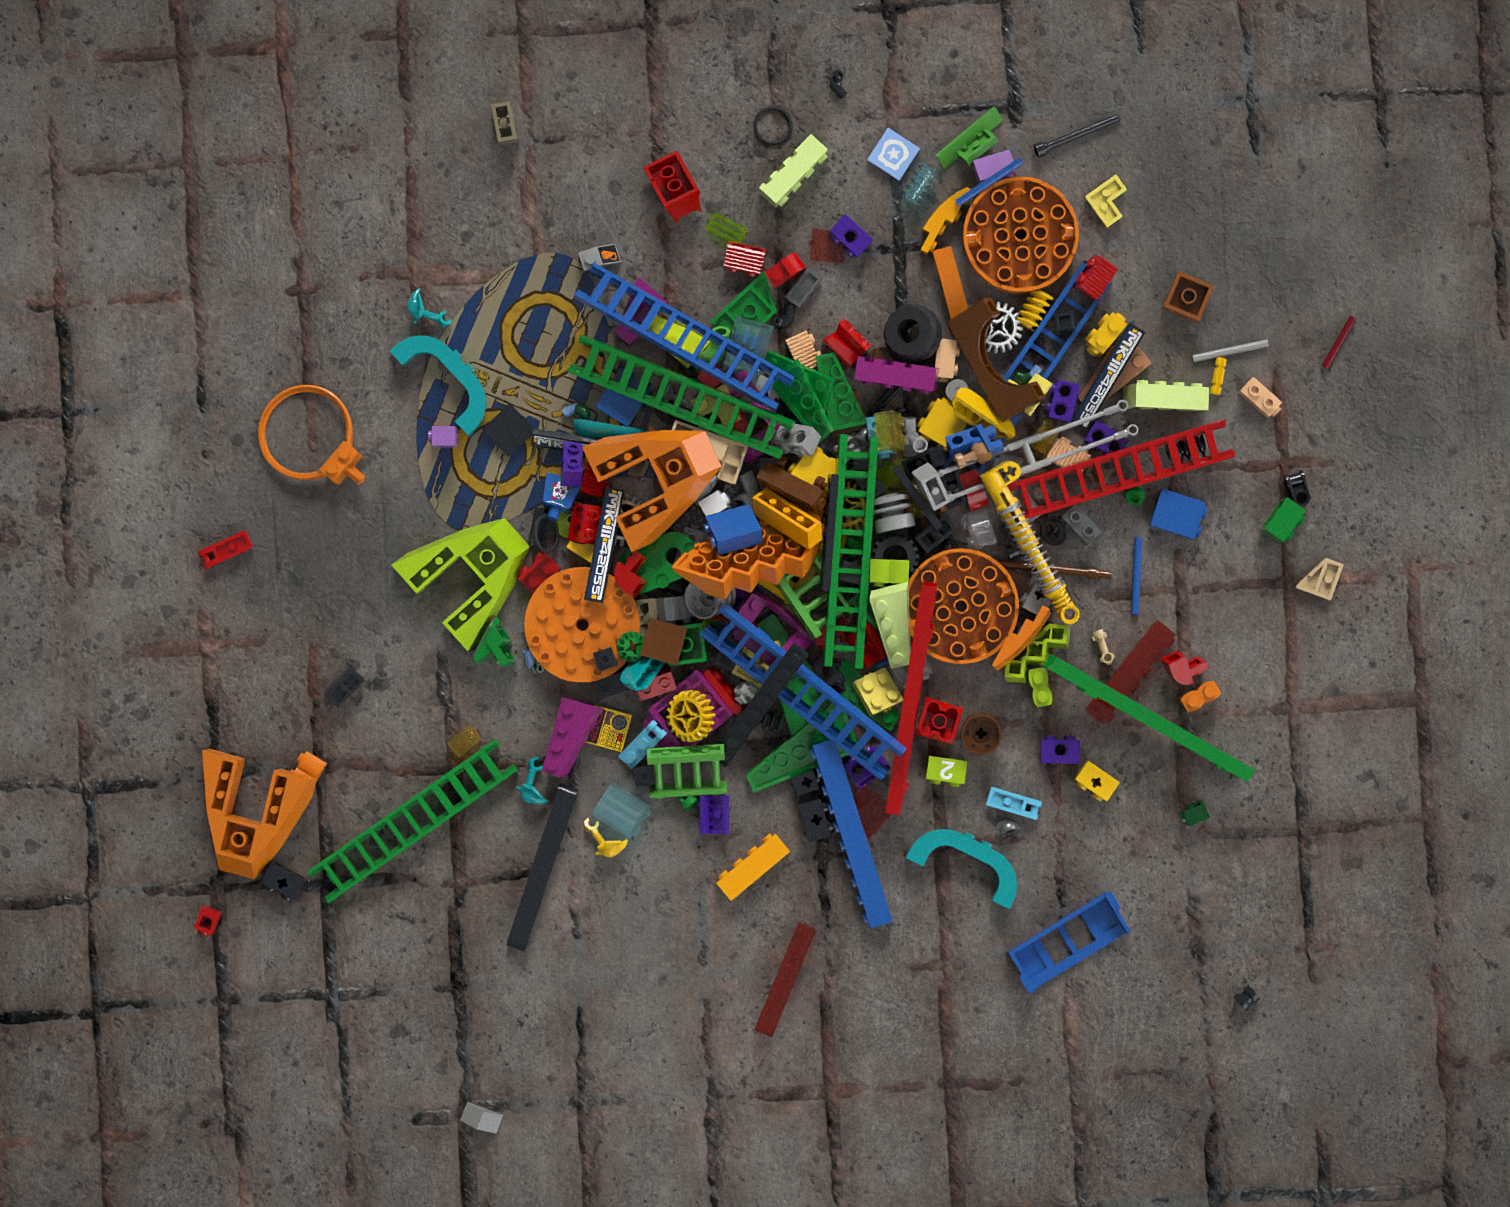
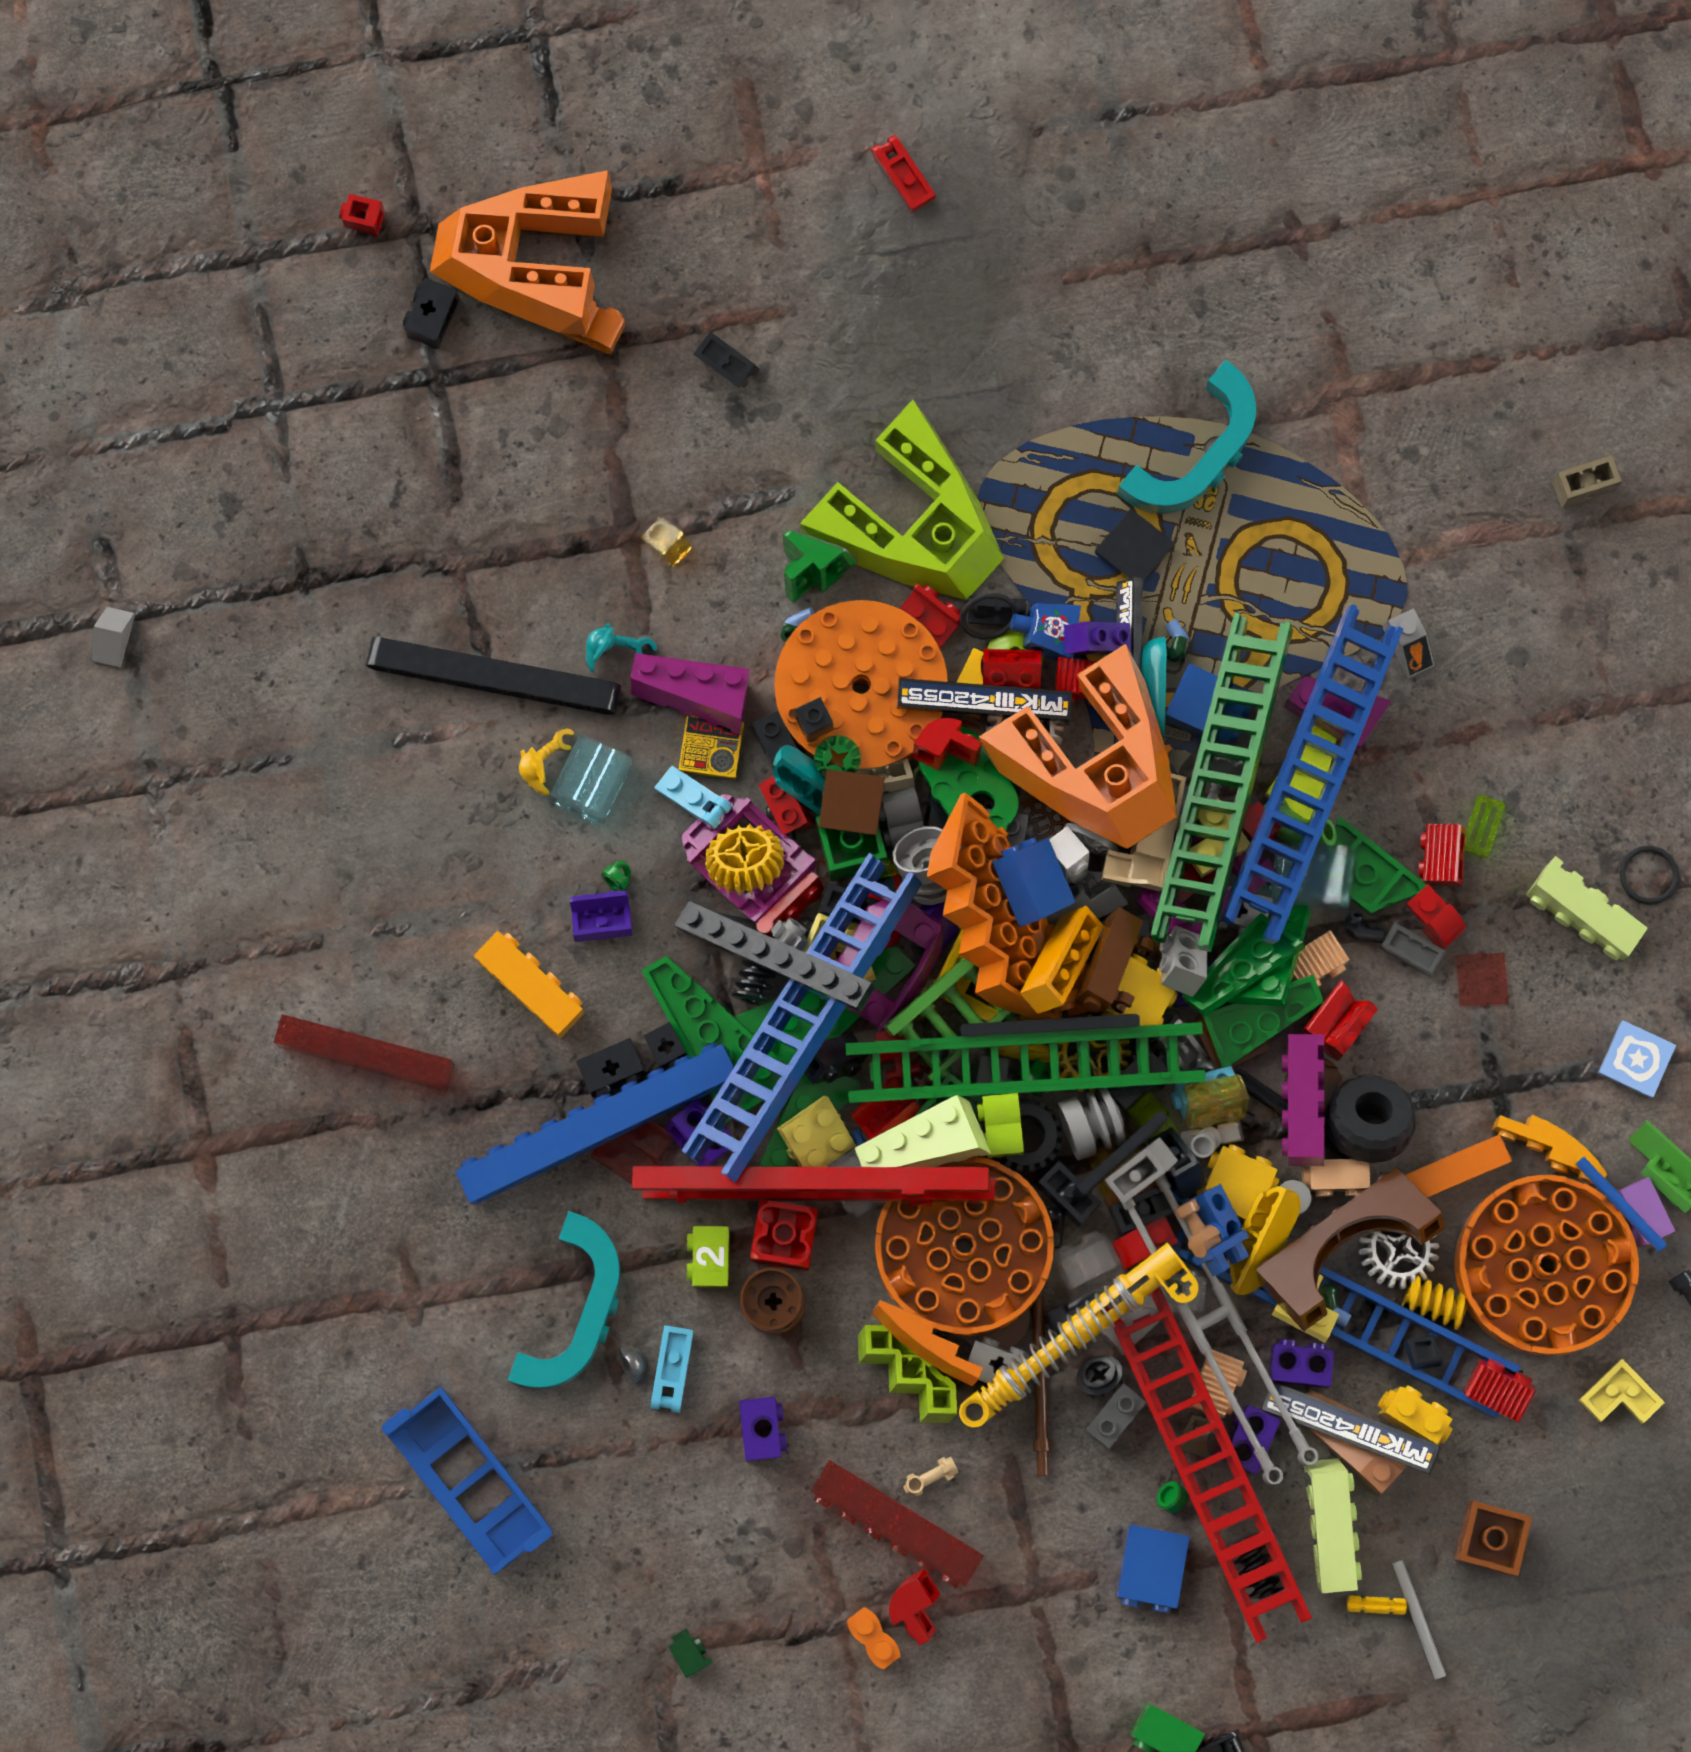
camera: 80 degrees right, 10 degrees down
orange brick [258,385,366,485] -> none
green ladder [307,739,518,904] -> none
teal piece [407,288,452,327] -> none
medium lavender brick [428,426,458,448] -> none
black brick [633,765,655,787] -> none
red piece [643,151,701,223] -> none
bright green fence [647,744,727,799] -> none
dark purple brick [829,214,873,258] -> none
clear light blue piece [902,163,940,207] -> none
lime brick [1027,667,1052,707] -> none
clear yellow bracket [1030,420,1060,454] -> none
green ladder [1043,654,1255,782] -> none
yellow brick [1074,760,1120,802] -> none
blue bar [1131,538,1142,614] -> none
light nougat brick [1238,377,1282,418] -> none

